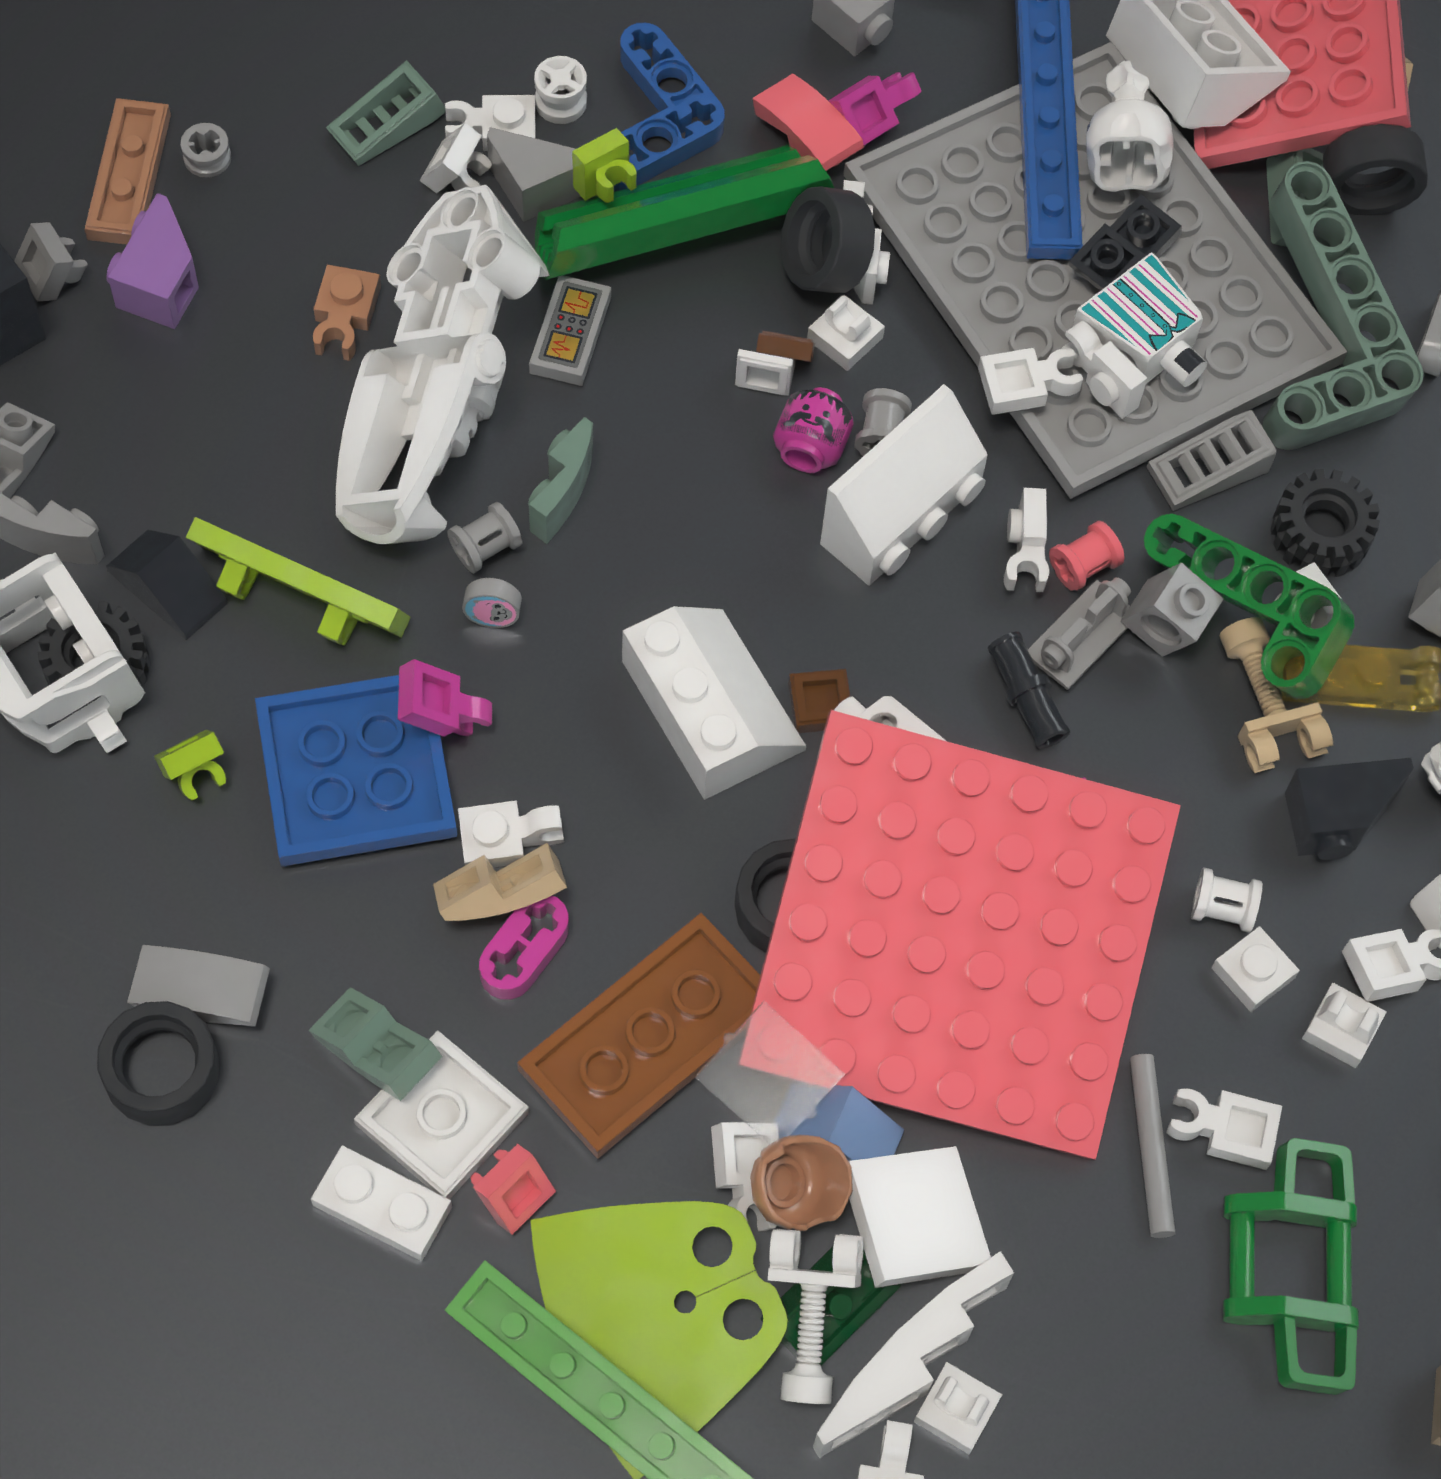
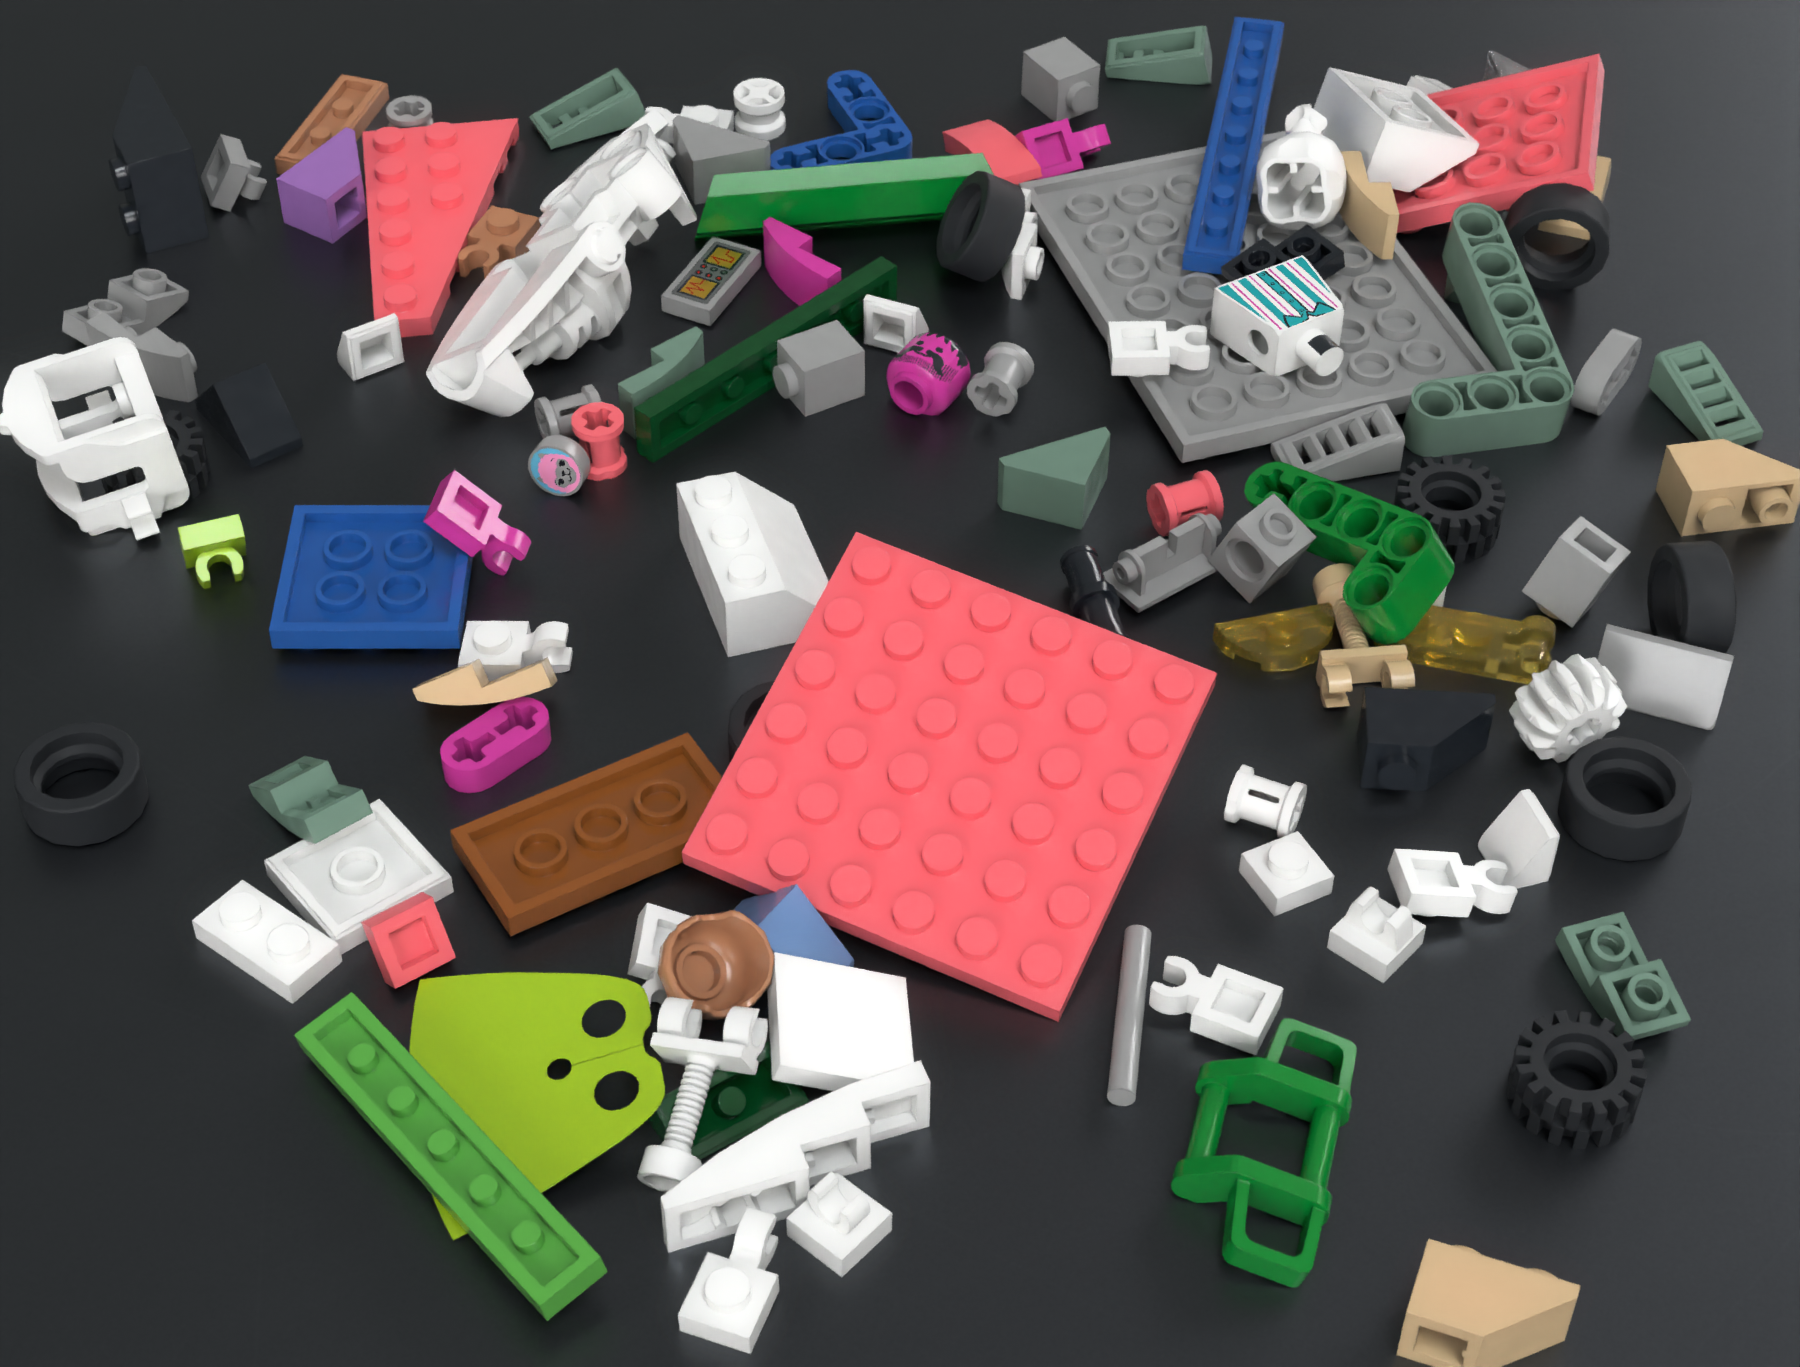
camera: 15 degrees right, 20 degrees down
light grey slope [127,945,270,1026] -> none
lime hinge [185,517,411,646] -> none
lime tile [572,128,637,203] -> none
clear piece [695,1000,845,1144] -> none
reddish brown tile [756,331,816,362] -> none
white tile [807,295,885,371] -> none
white slope [820,384,988,586] -> none
white plate [1004,488,1049,592] -> none
white plate [1062,320,1148,419] -> none
none -> white slope [337,313,404,381]
none -> coral wing [362,118,520,338]
none -> coral bush [571,402,627,481]
none -> dark green plate [634,256,897,463]
none -> dark pink slope [763,217,841,306]
none -> light grey brick [773,320,865,417]
none -> sand green slope [997,427,1111,530]
none -> clear yellow plate [1213,602,1335,672]
none -> tan slope [1339,151,1400,260]

